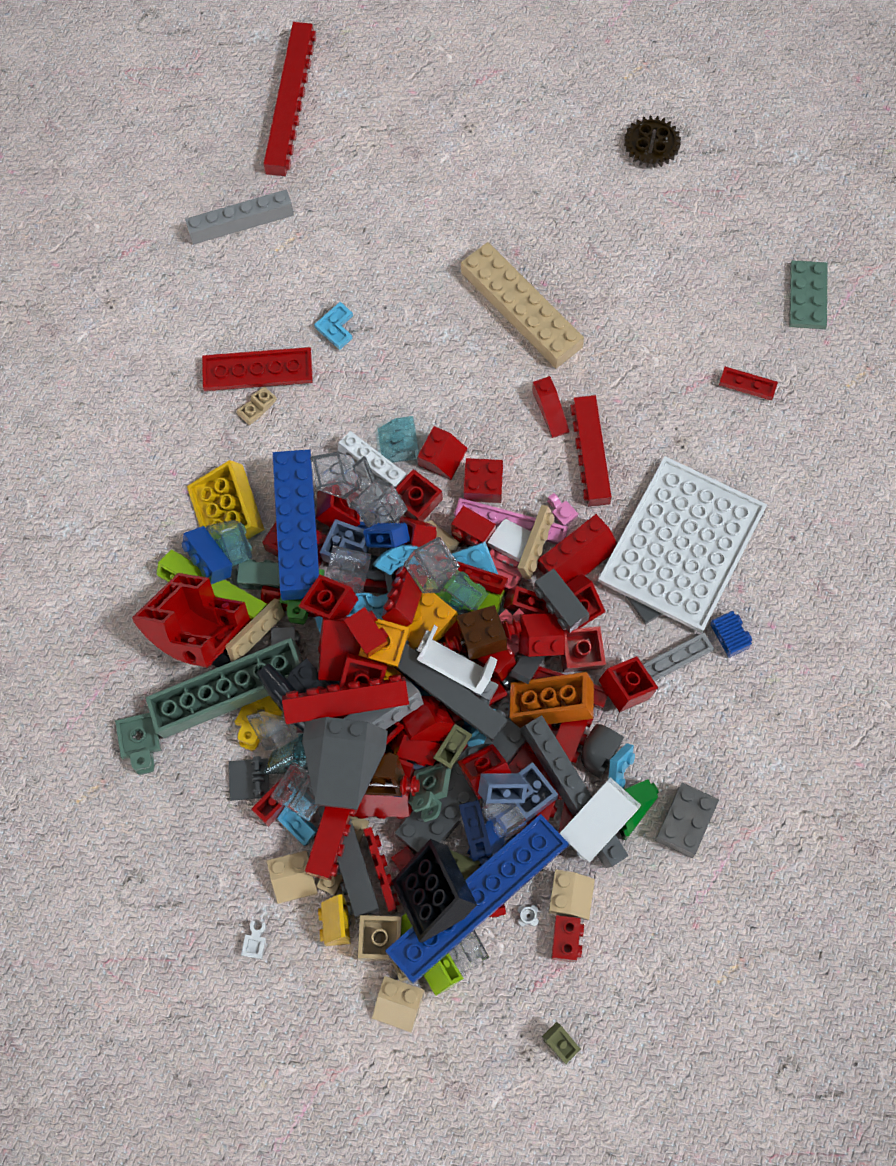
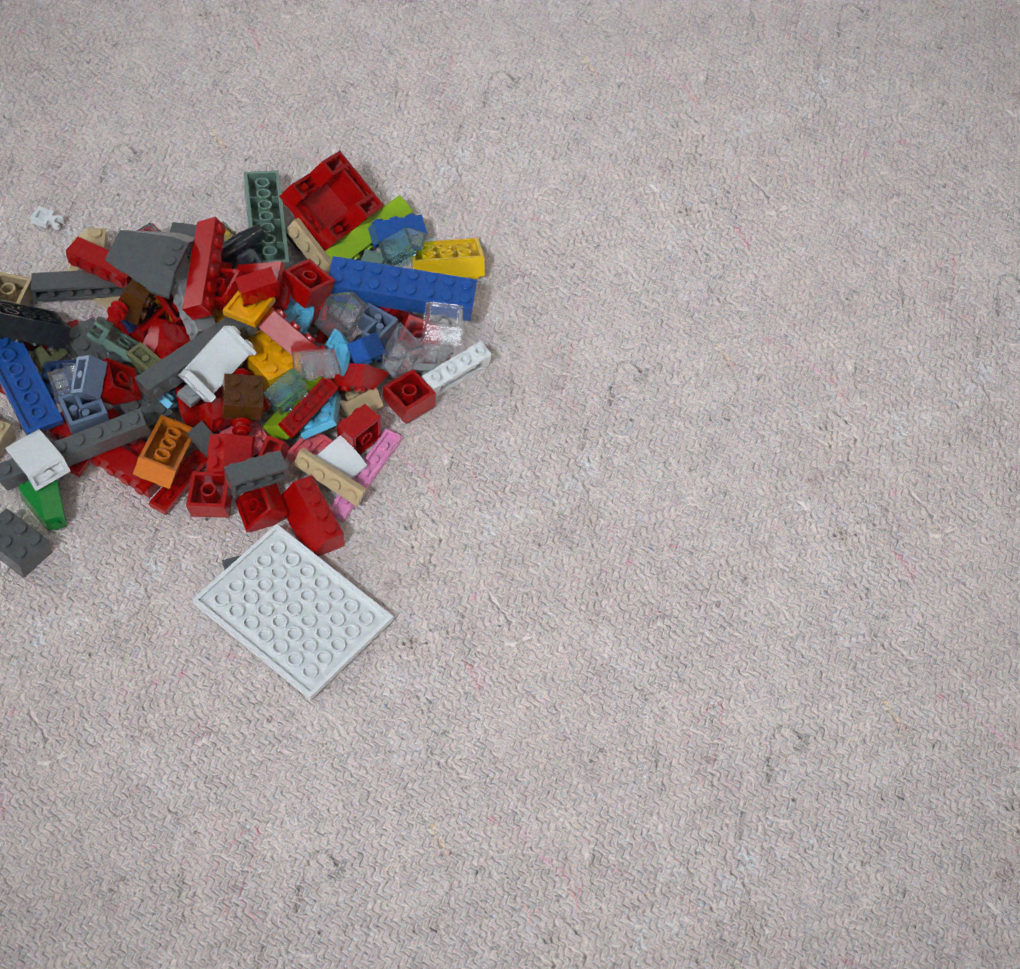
camera: 95 degrees right, 15 degrees down
sand green plate [115,713,162,775] -> none
light grey brick [185,189,294,245] -> none
red plate [202,347,313,391] -> none
tan slope [237,386,277,425] -> none
red brick [263,22,316,177] -> none
medium azure plate [314,302,353,350] -> none
yellow slope [318,894,351,946] -> none
red wing [363,827,400,914] -> none
clear light blue slope [378,416,419,463] -> none
red slope [417,426,468,480] -> none
tan brick [461,242,584,369] -> none
red brick [464,458,503,503] -> none
red slope [532,376,569,438] -> none
bright pink plate [547,493,578,526] -> none
red brick [570,395,612,507] -> none
dark grey brick [581,724,624,779] -> none
red brick [598,656,658,713] -> none
medium azure plate [608,743,635,789] -> none
dark brown gear [624,115,681,168] -> none
light grey plate [643,633,714,682] -> none
blue brick [710,610,752,658] -> none
red plate [719,366,778,401] -> none
sand green plate [789,260,828,330] -> none

